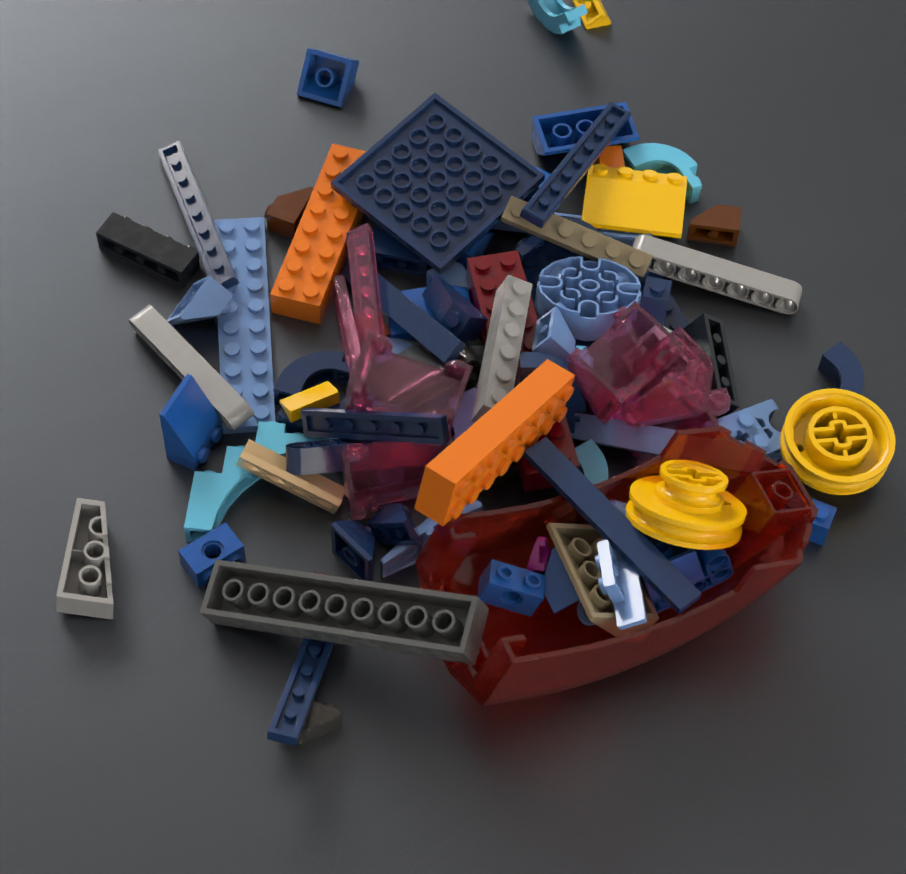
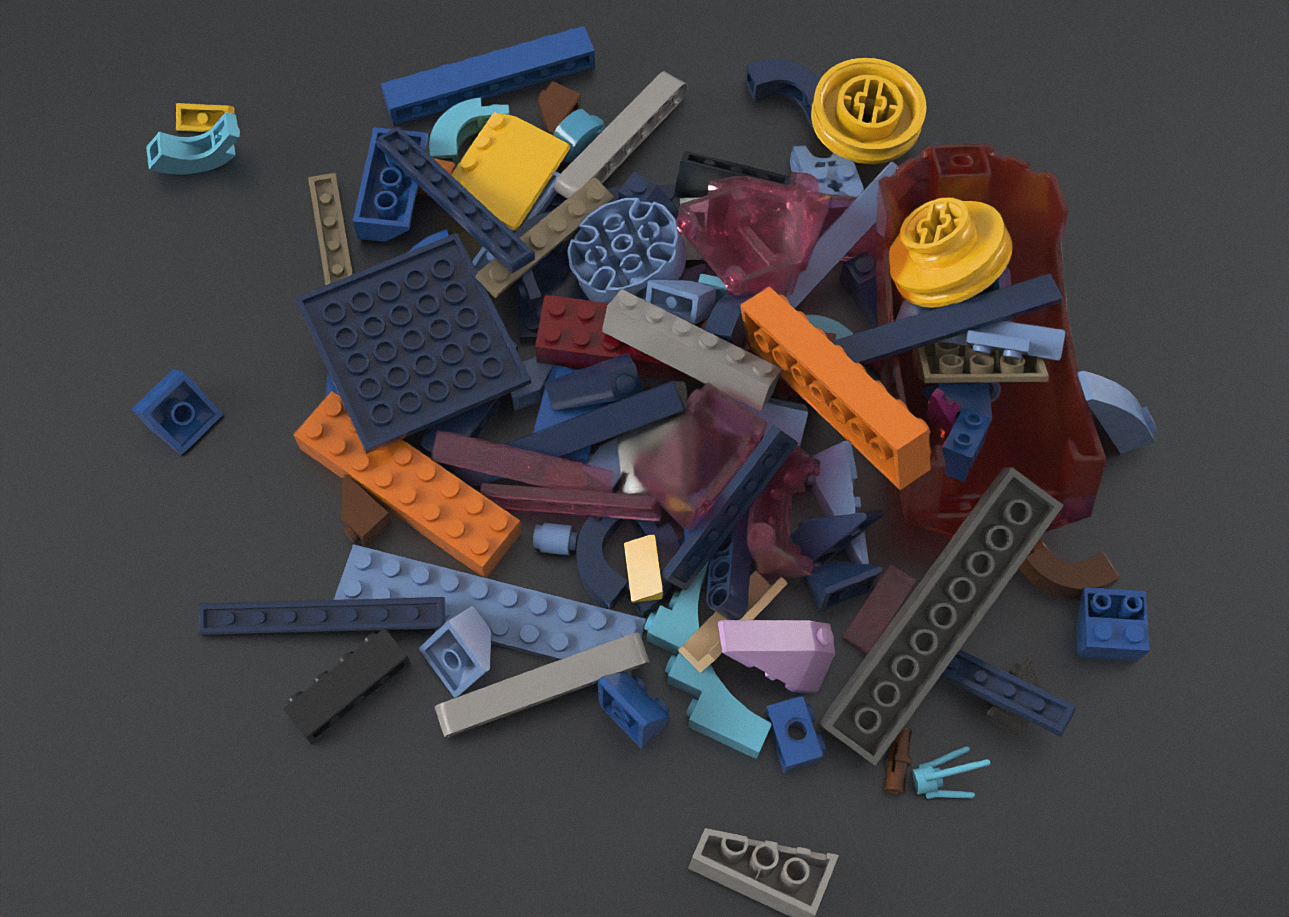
camera: 70 degrees left, 10 degrees up
none -> dark tan plate [308,173,353,285]
none -> blue brick [381,26,595,125]
none -> medium blue brick [533,522,579,556]
none -> dark azure brick [553,108,606,163]
none -> lavender wedge [718,620,836,694]
none -> reddish brown pin [884,727,912,794]
none -> medium azure plant [912,746,991,799]
none -> reddish brown arch [1019,538,1120,598]
none -> blue slope [1076,587,1150,661]
none -> medium blue wedge [1077,371,1157,454]

